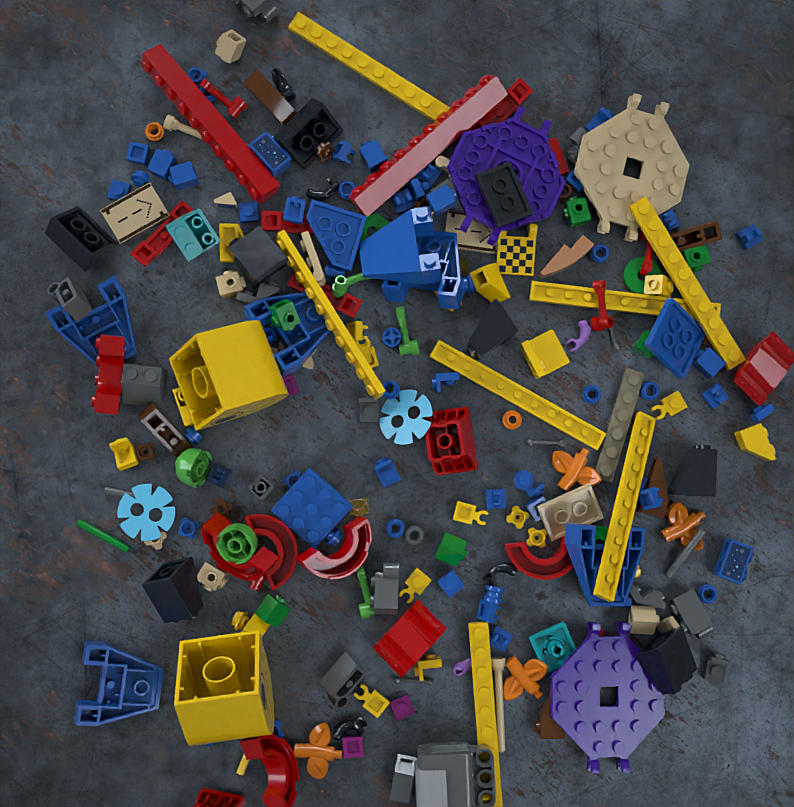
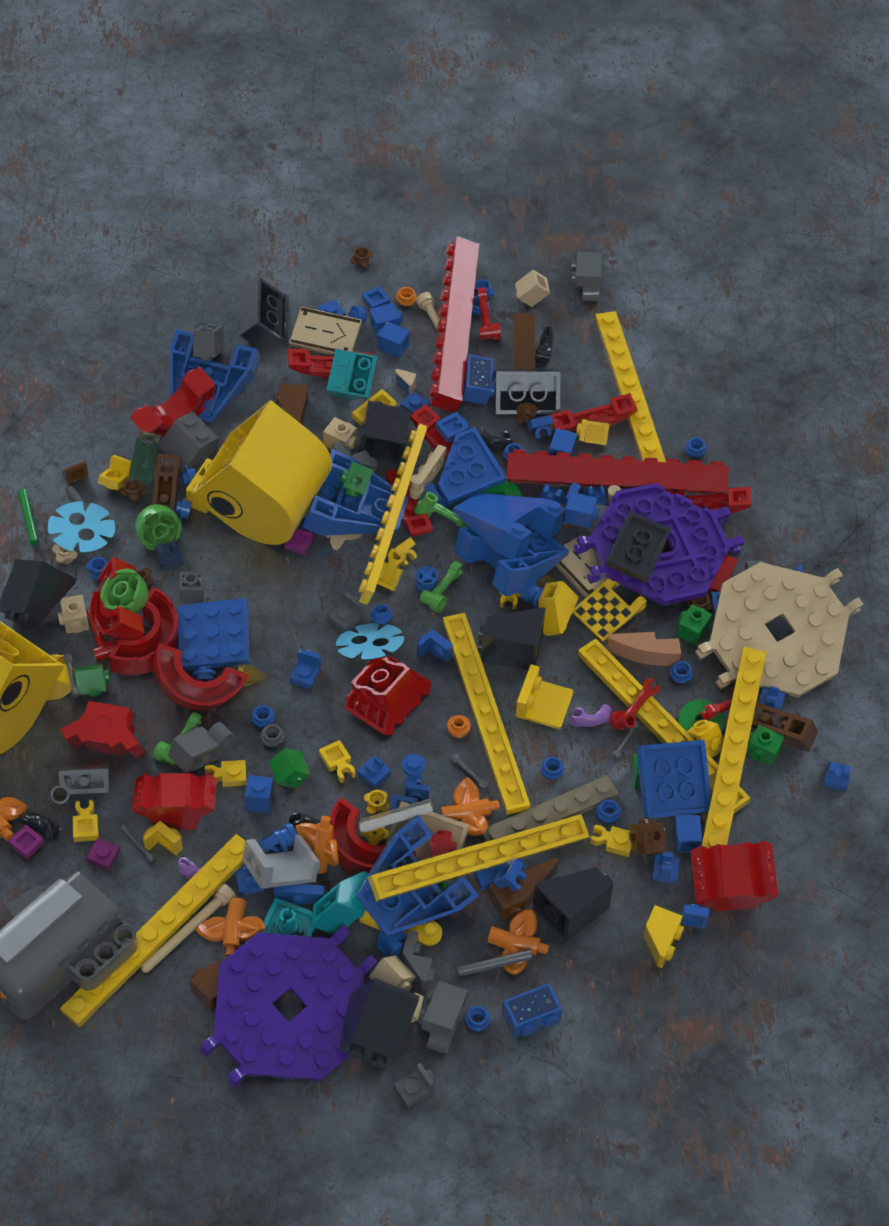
camera: 45 degrees right, 30 degrees down
none -> red slope [60,701,147,759]
none -> reddish brown slope [62,461,88,485]
none -> dark grey hinge [63,653,80,697]
none -> clear green brick [128,431,161,484]
none -> blue plate [180,465,196,487]
none -> light grey panel [242,834,320,889]
none -> blue plate [274,884,325,906]
none -> reddish brown slope [276,383,309,425]
none -> orange plant [296,816,339,874]
none -> teal slope [311,872,368,935]
none -> reddish brown plate [350,247,373,267]
none -> dark tan tile [359,798,433,833]
none -> red brick [429,830,457,858]
none -> red slope [550,393,638,433]
none -> yellow bracket [576,419,610,446]
none -> reddish brown brick [629,817,666,855]
none -> blue plate [685,437,707,458]

